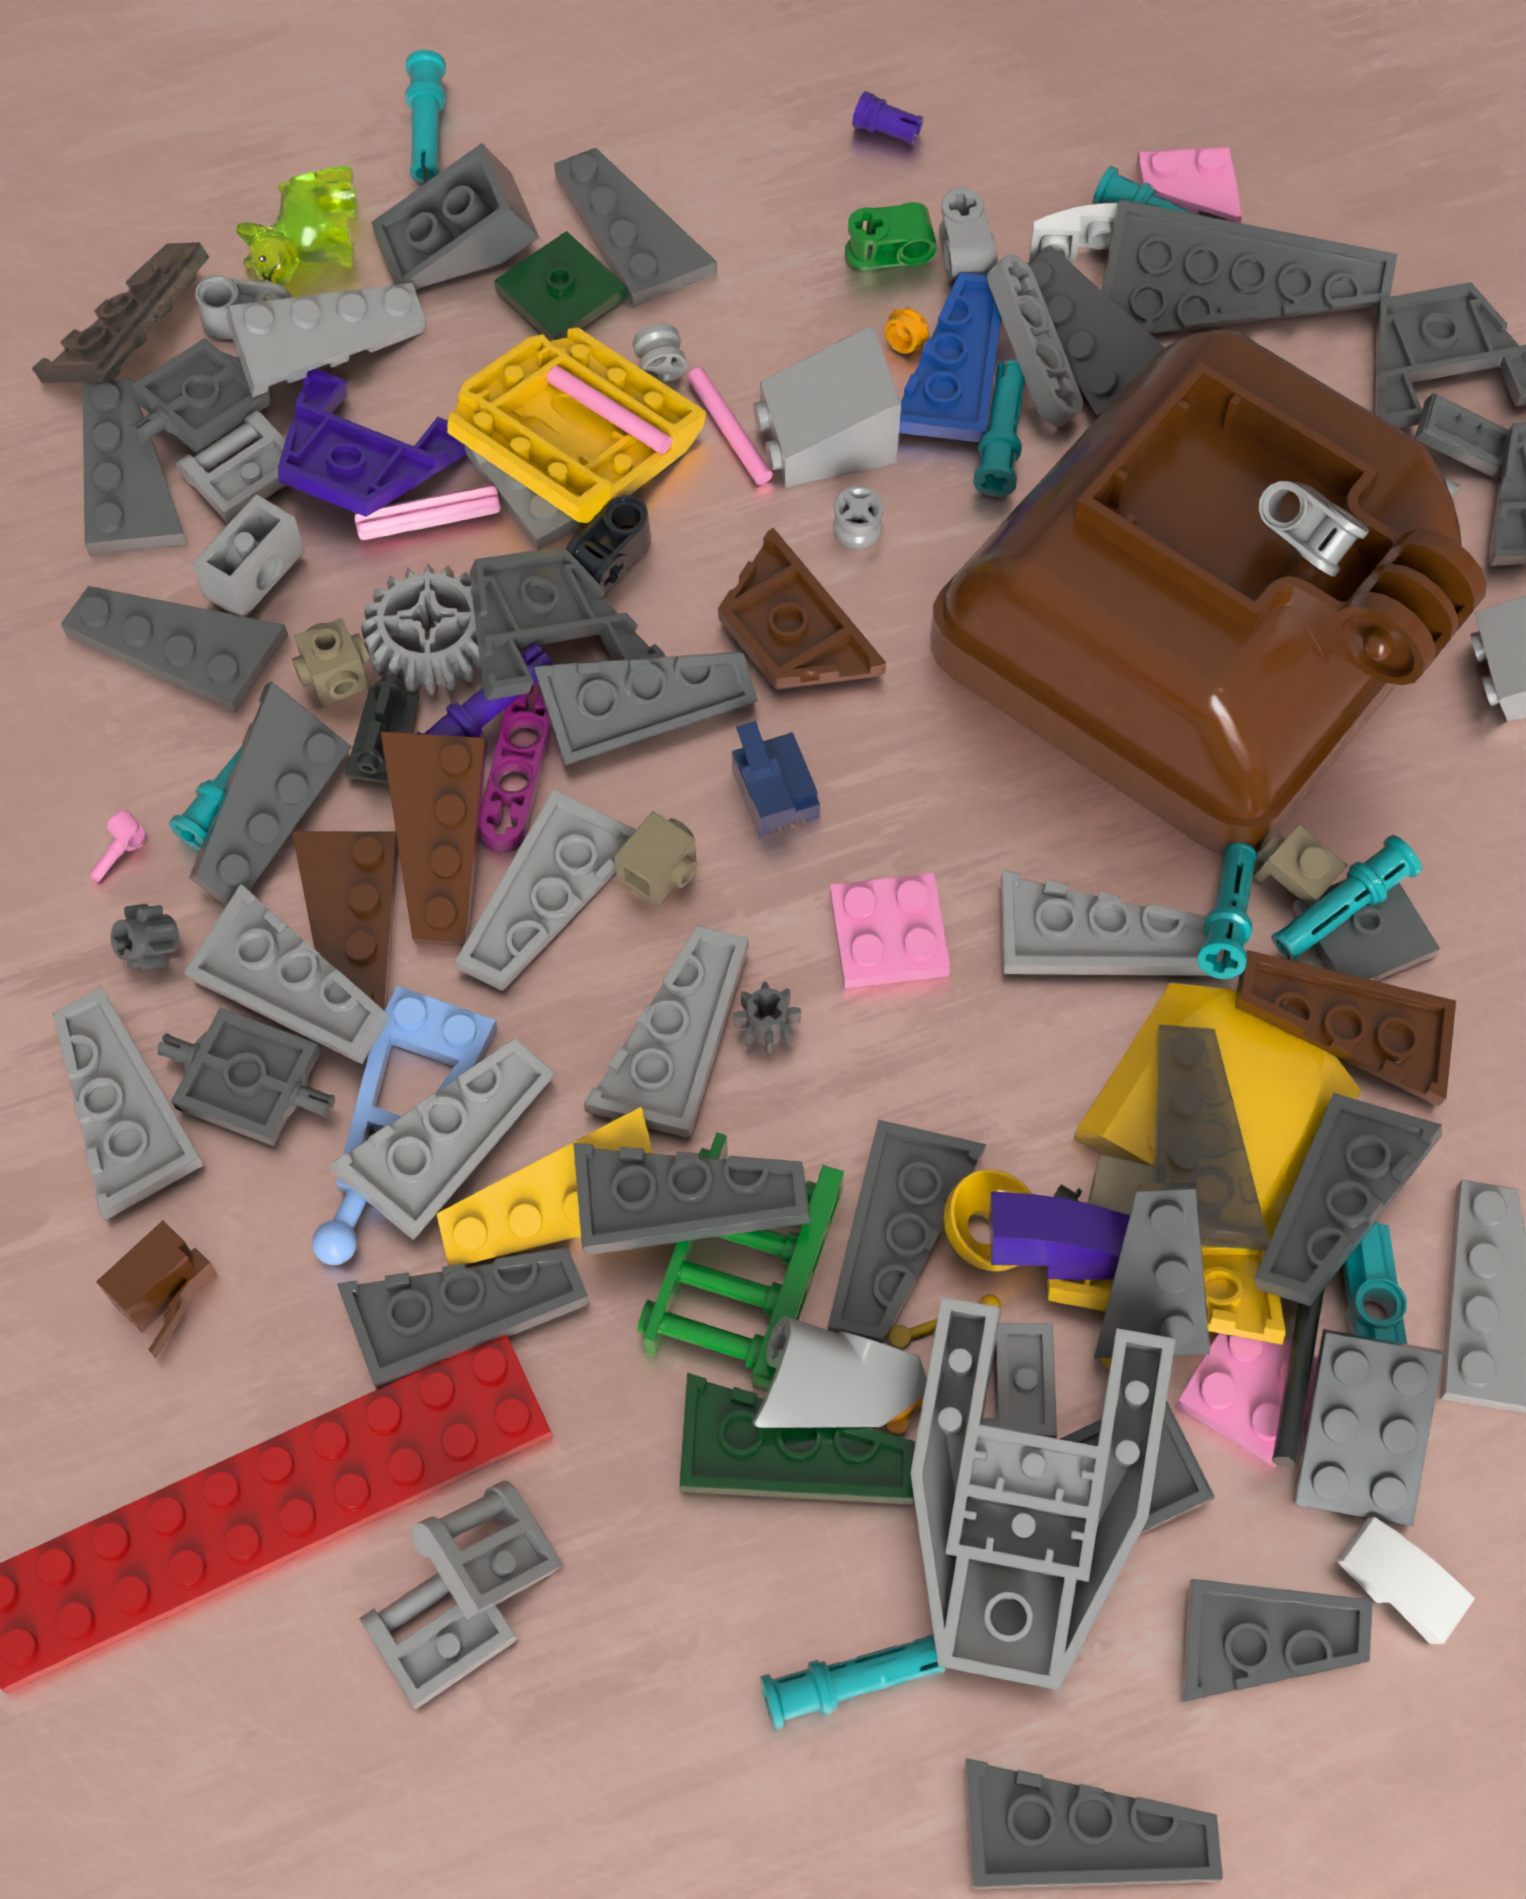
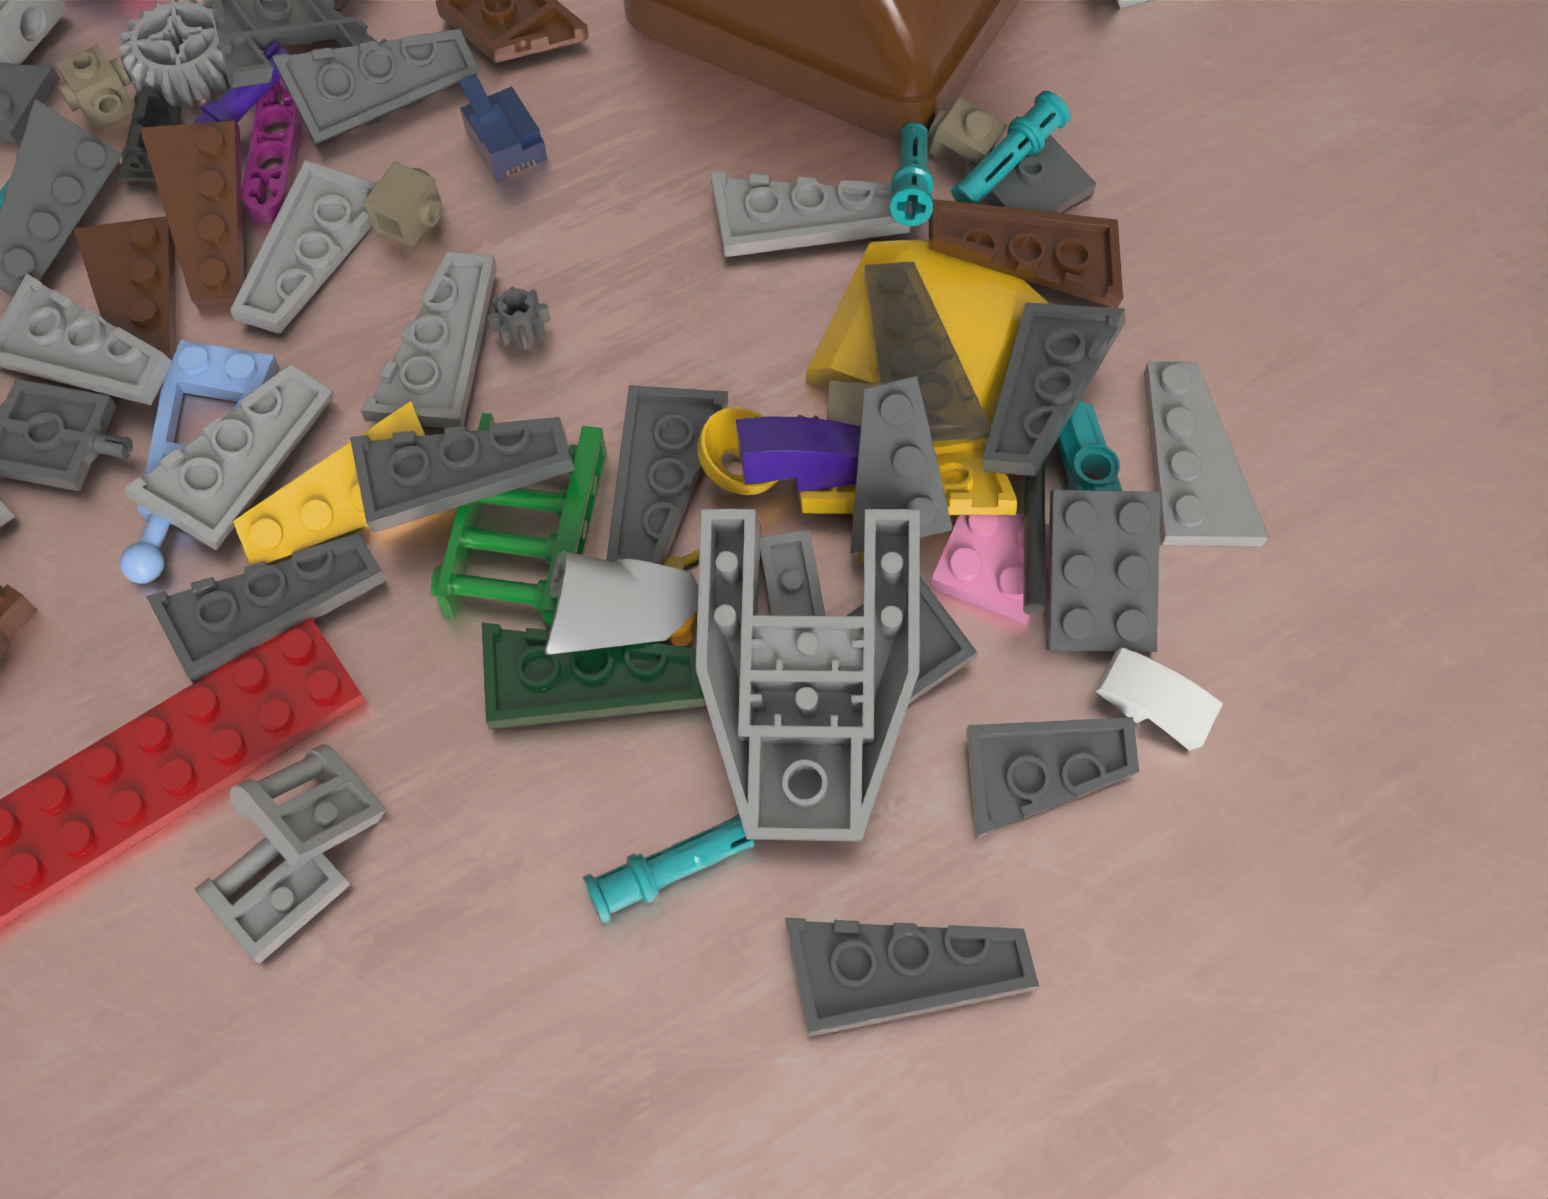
camera: 10 degrees left, 0 degrees up
bright pink plate [829,873,951,989] -> none

